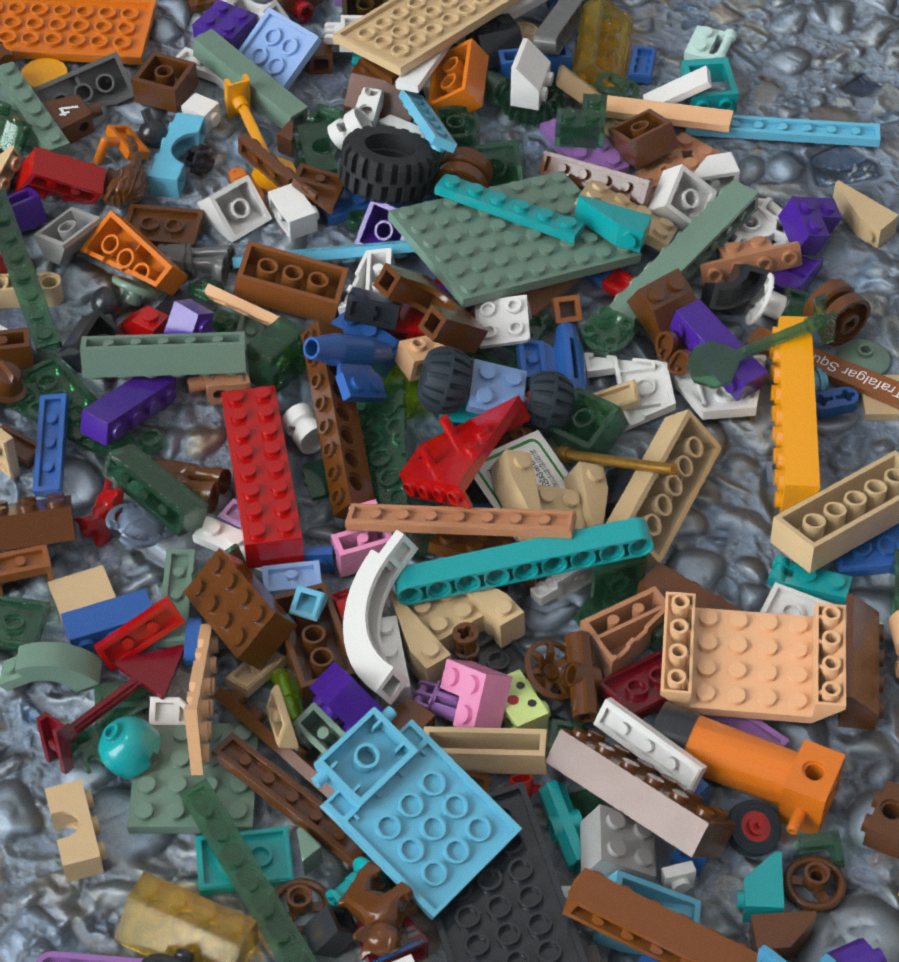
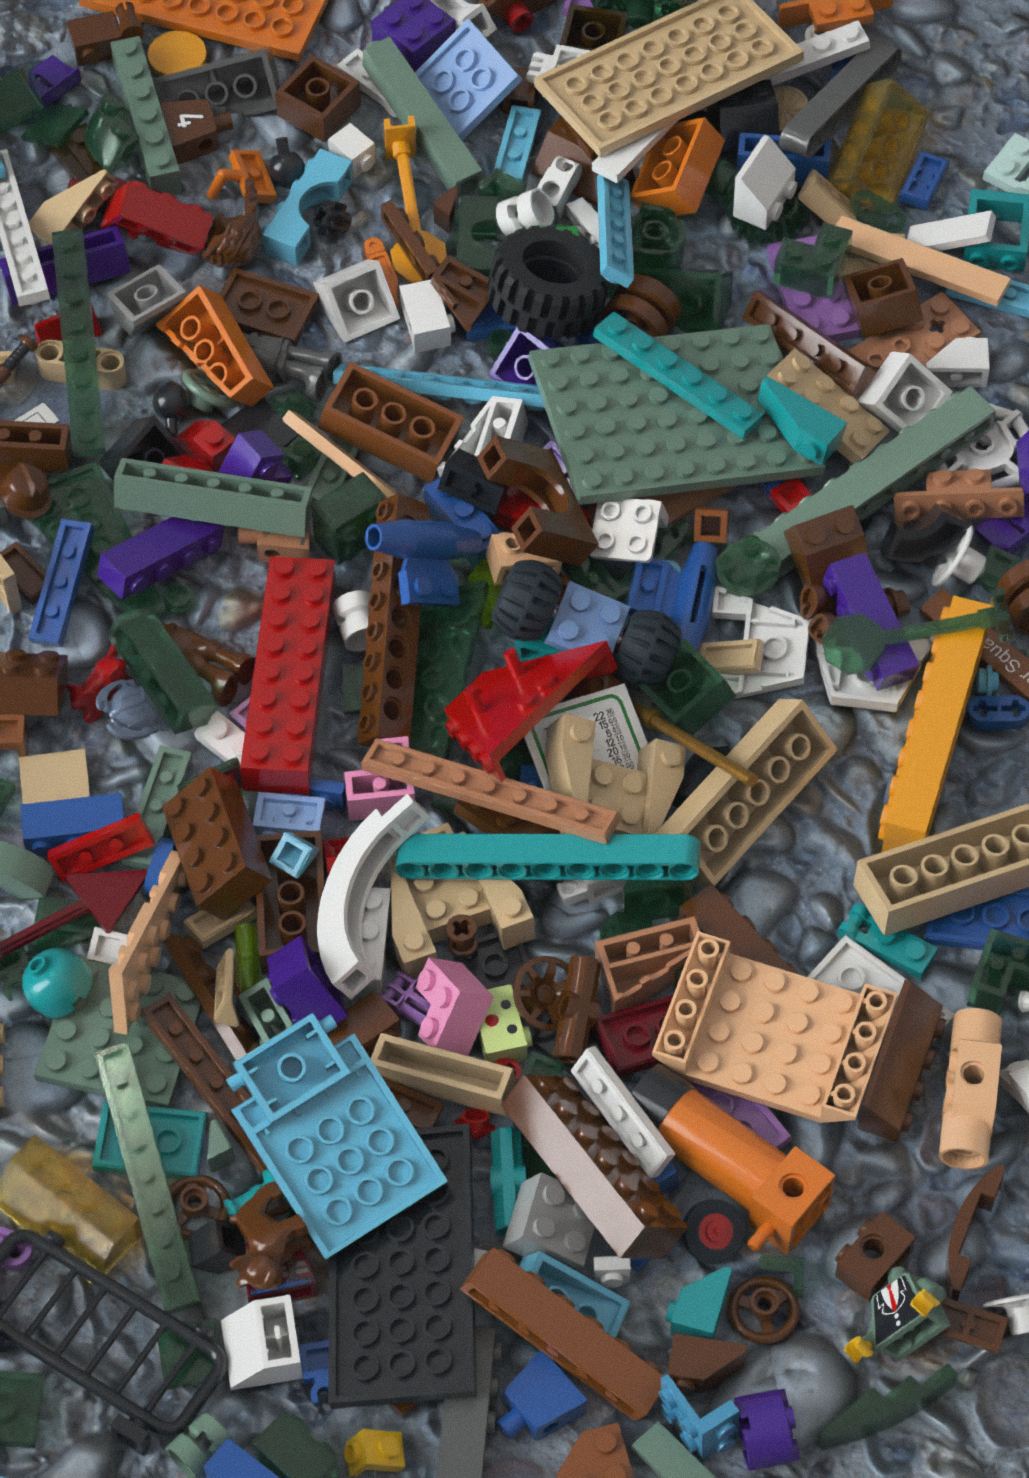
camera: 15 degrees right, 10 degrees up
none -> medium azure plate [493,105,541,187]

